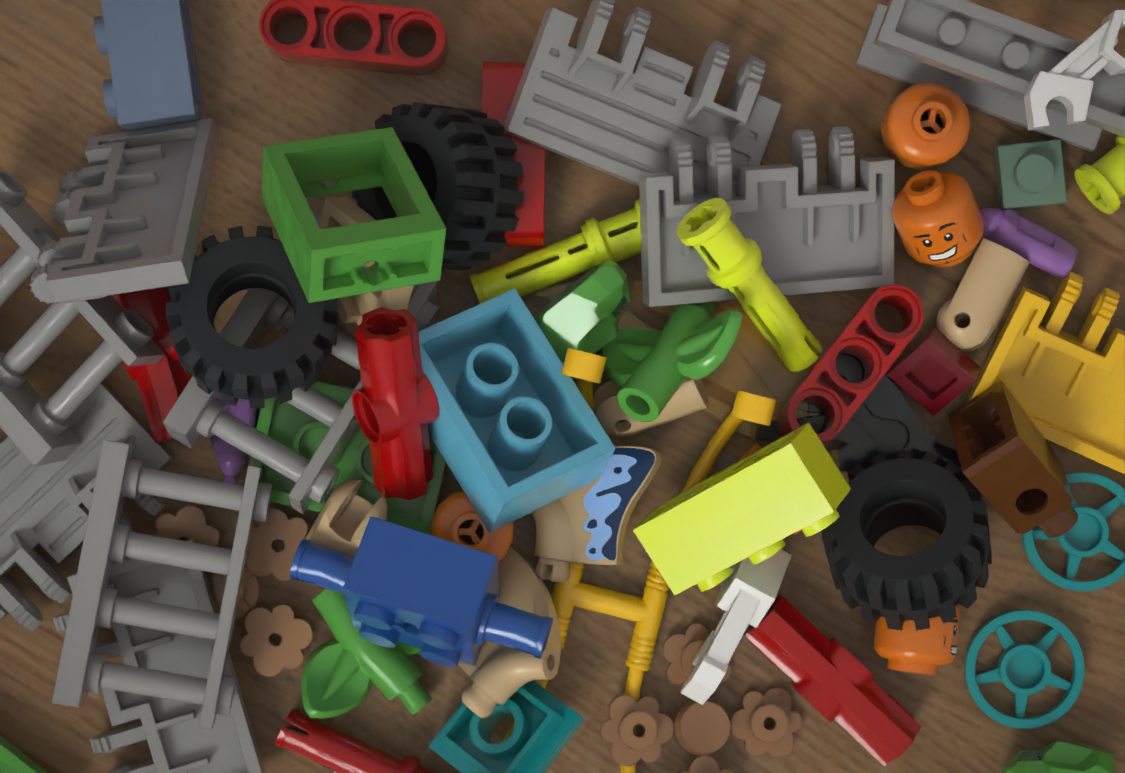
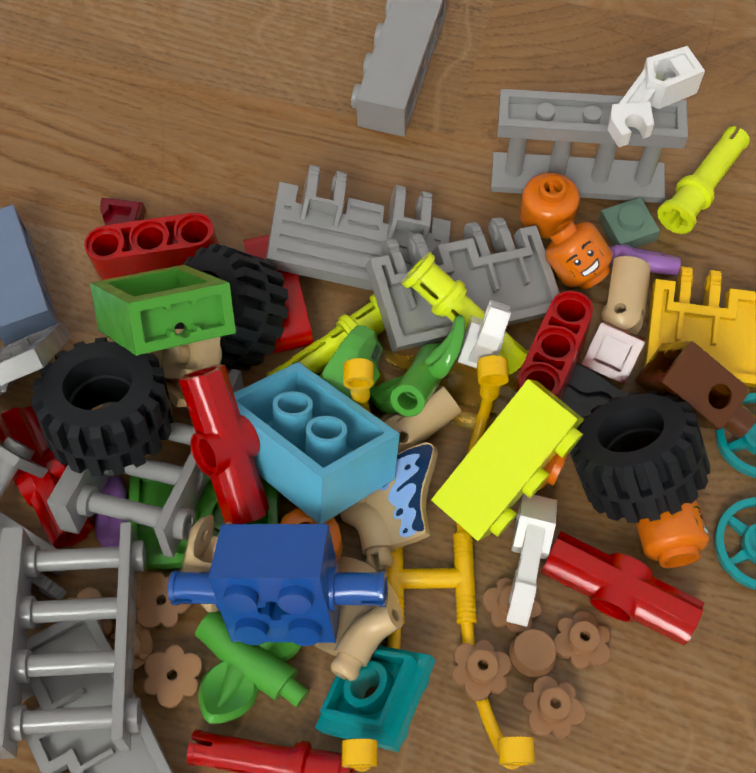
camera: 15 degrees left, 25 degrees down
none -> white piece [458,300,511,368]

